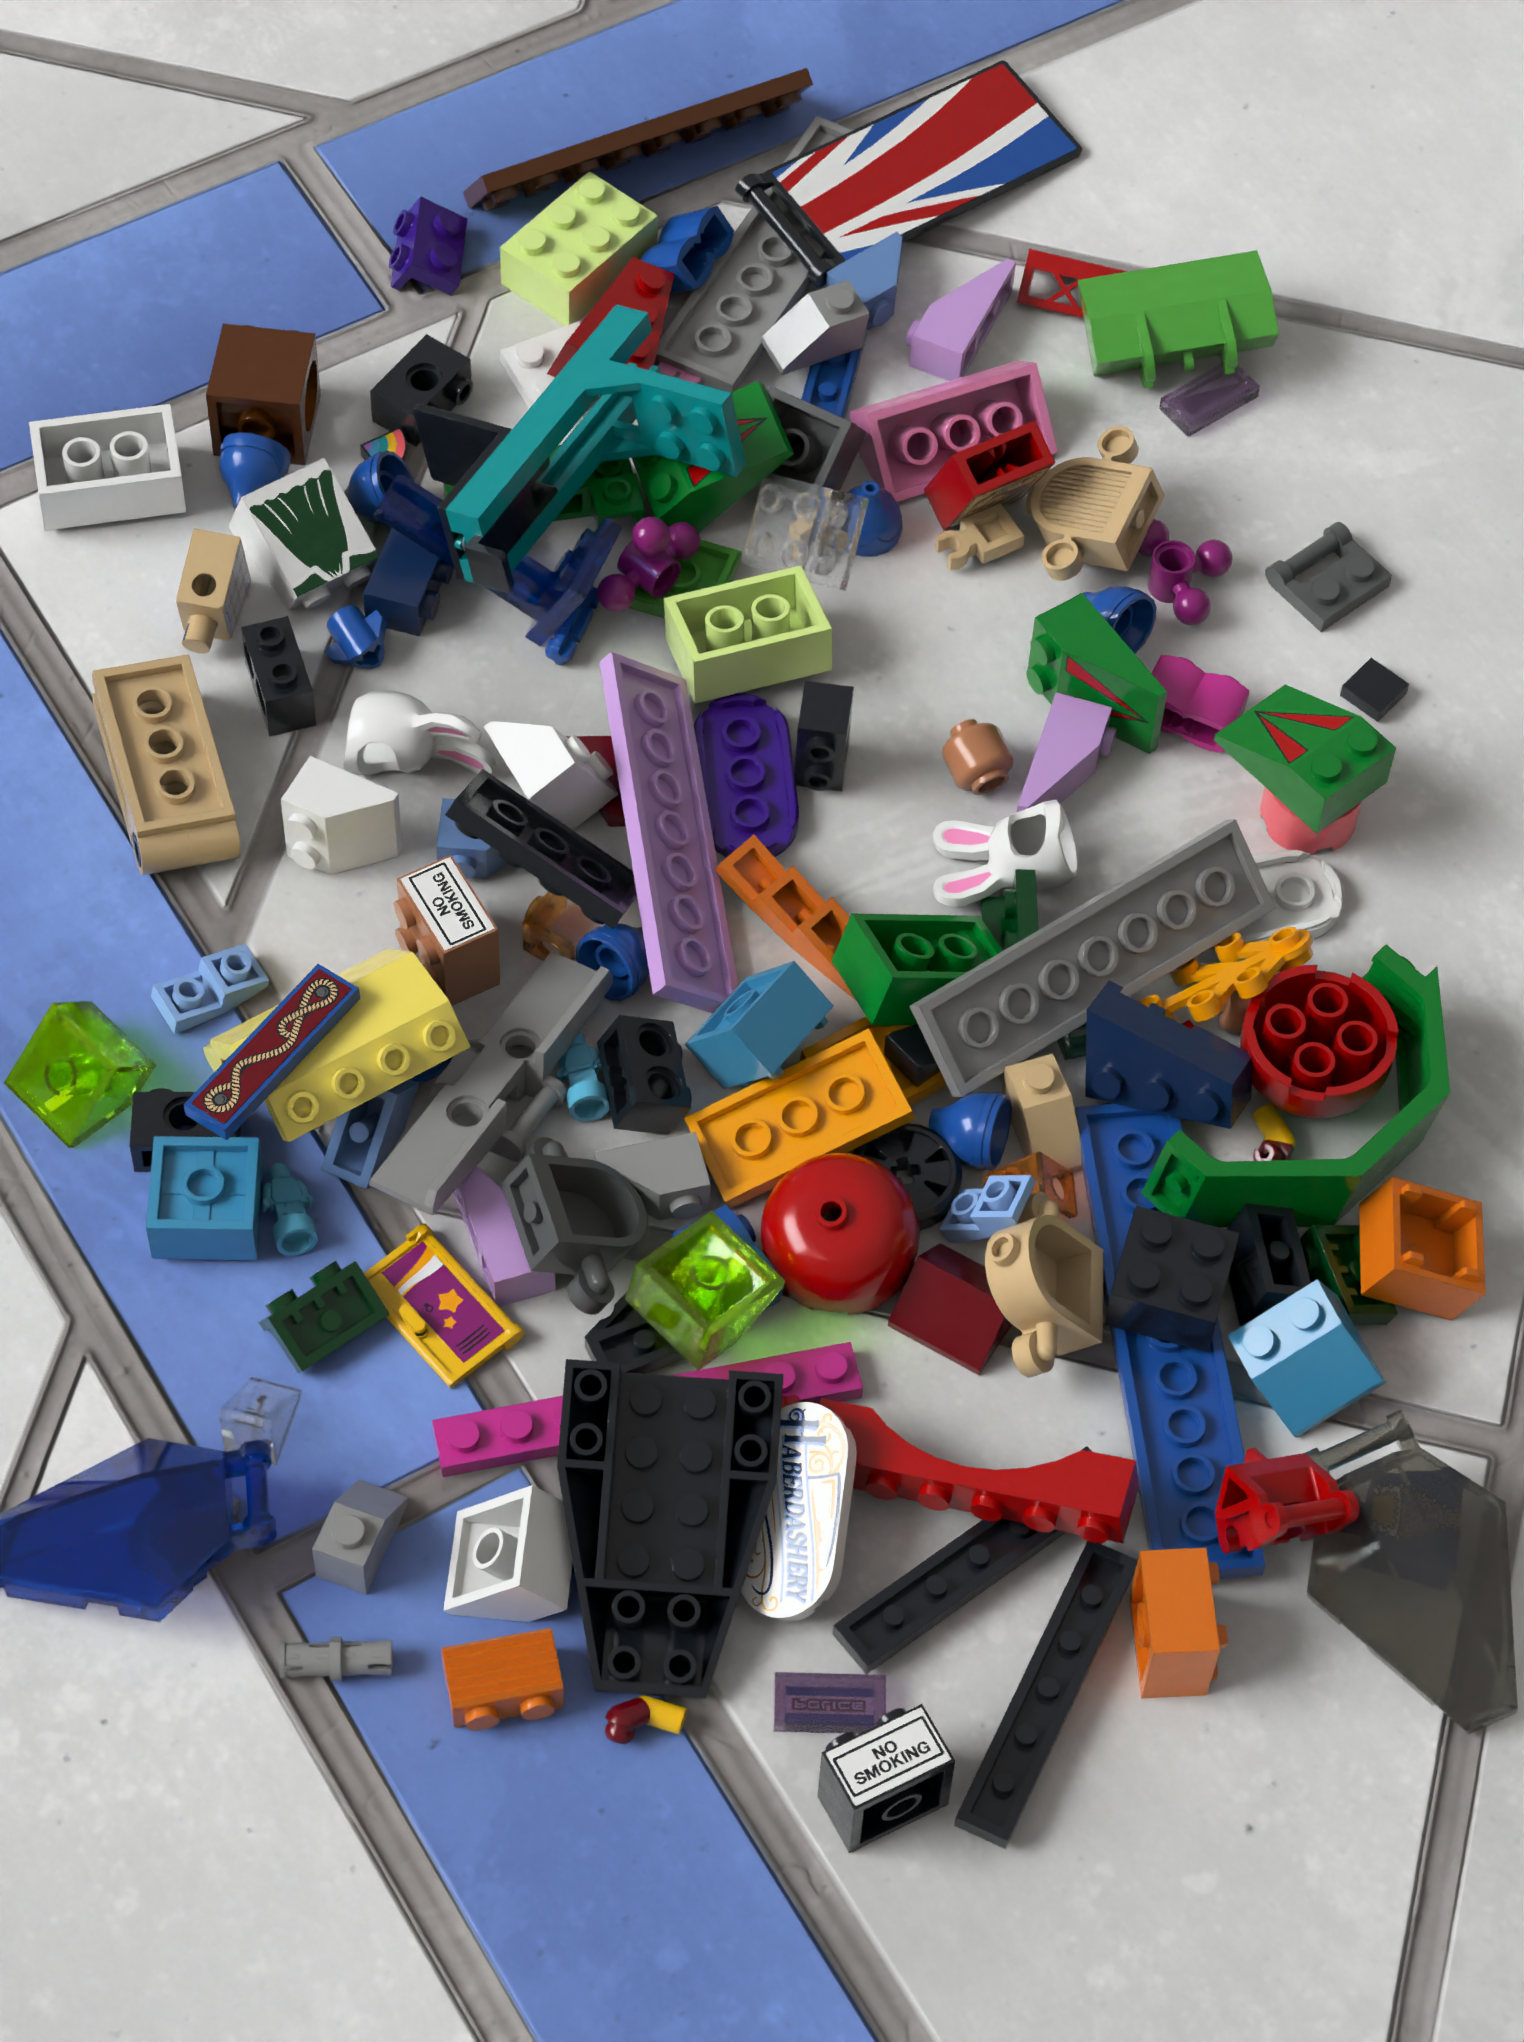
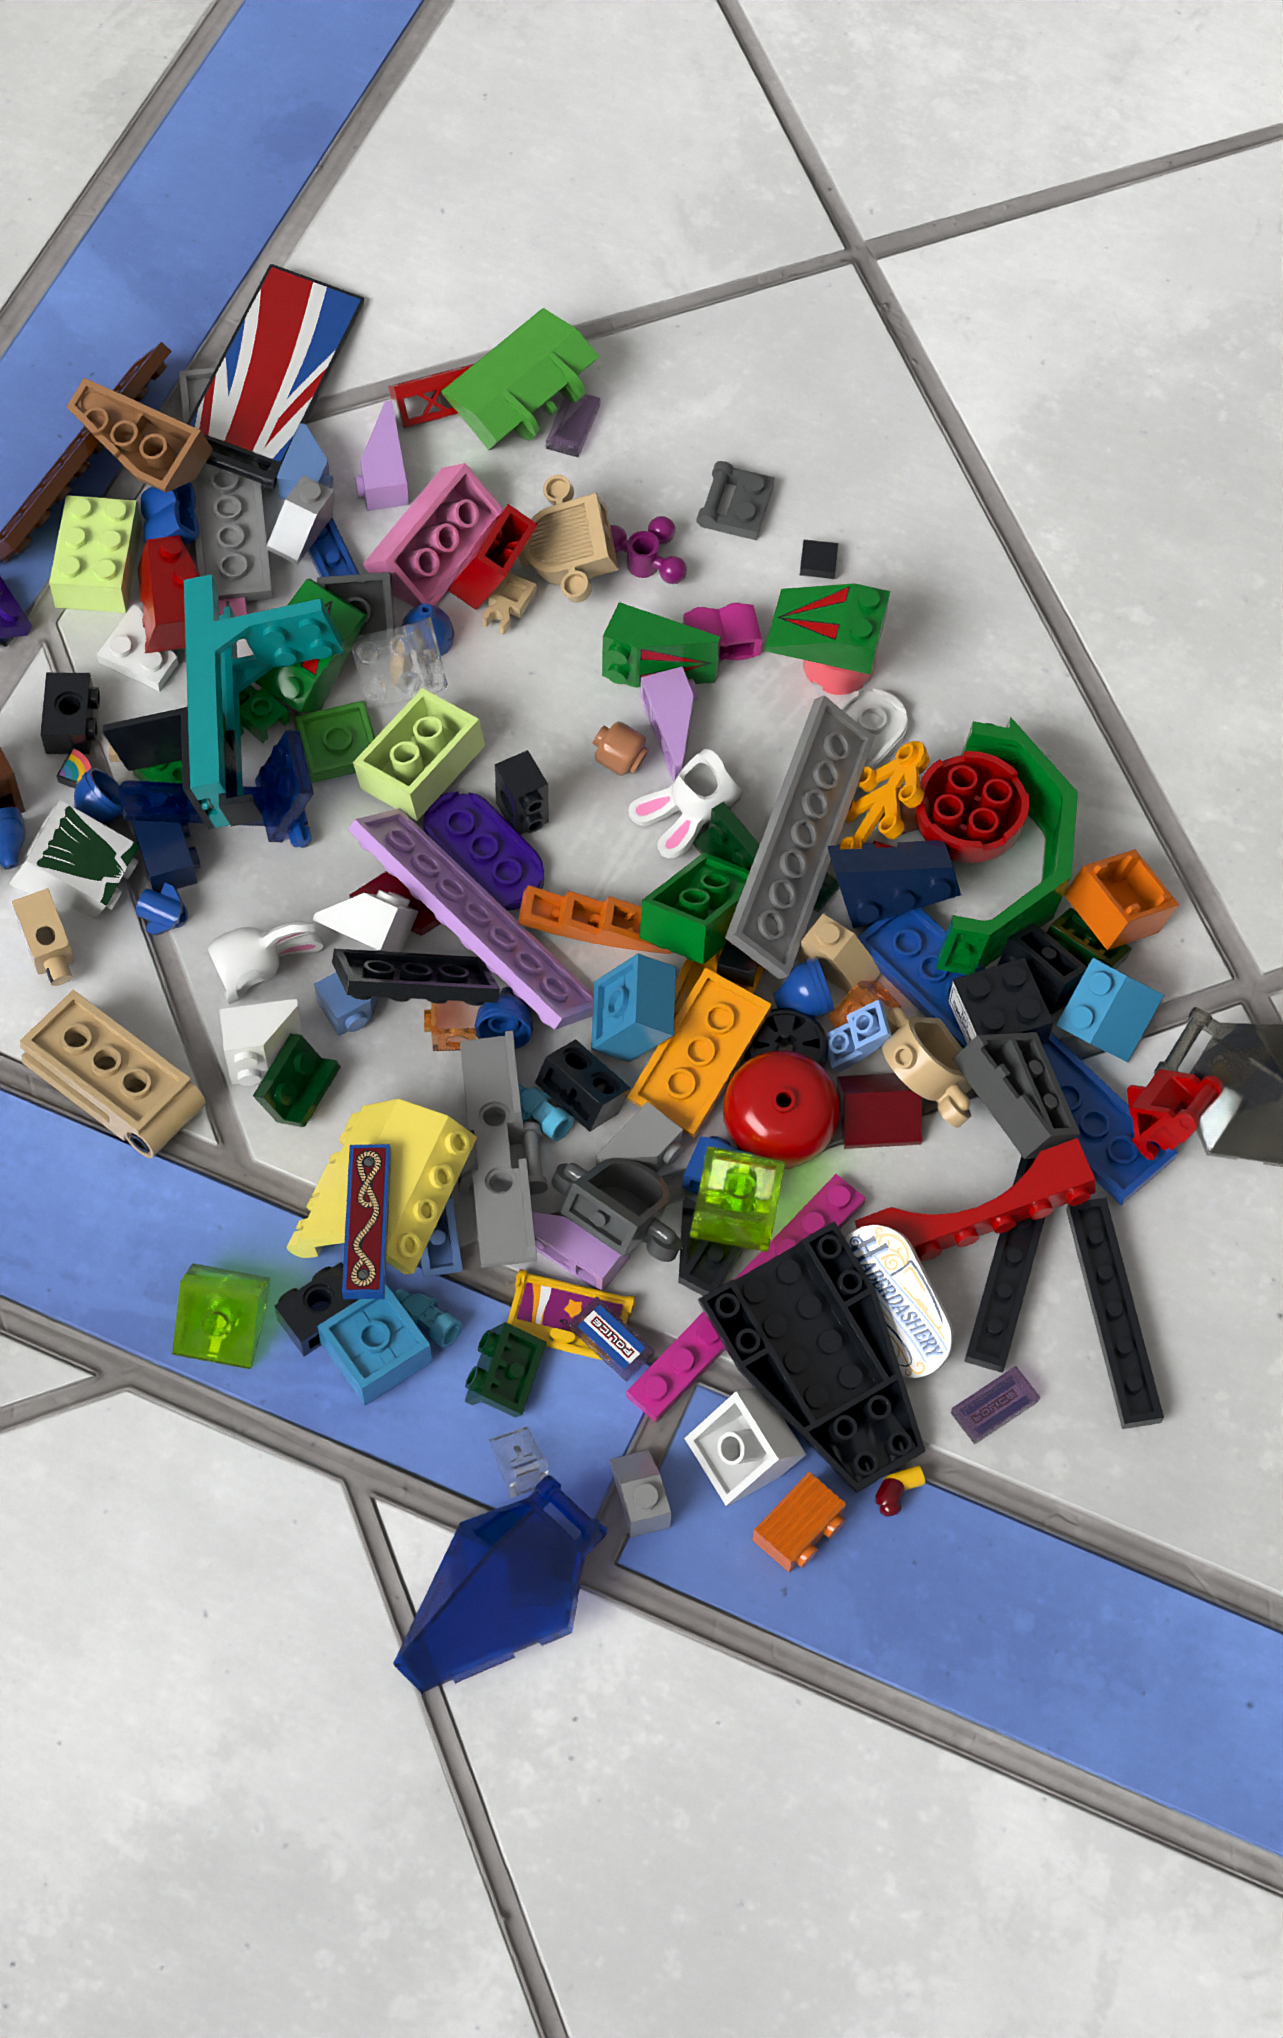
camera: 35 degrees left, 5 degrees up
light blue slope [151,943,269,1034] -> none
black brick [241,616,316,737] -> none
light grey pin [279,1637,393,1681] -> none
brick [393,855,500,1006] -> none
magenta piece [597,517,701,612] -> none
brick [817,1704,955,1853] -> none
blue helmet [1083,586,1156,654] -> none
orange container [1129,1548,1228,1699] -> none
yellow arm [1252,1104,1296,1161] -> none
none -> medium nougat wedge [66,378,213,493]
none -> dark green bracket [253,1033,341,1127]
none -> tile [569,1296,655,1382]
none -> dark grey wedge [952,1032,1080,1159]

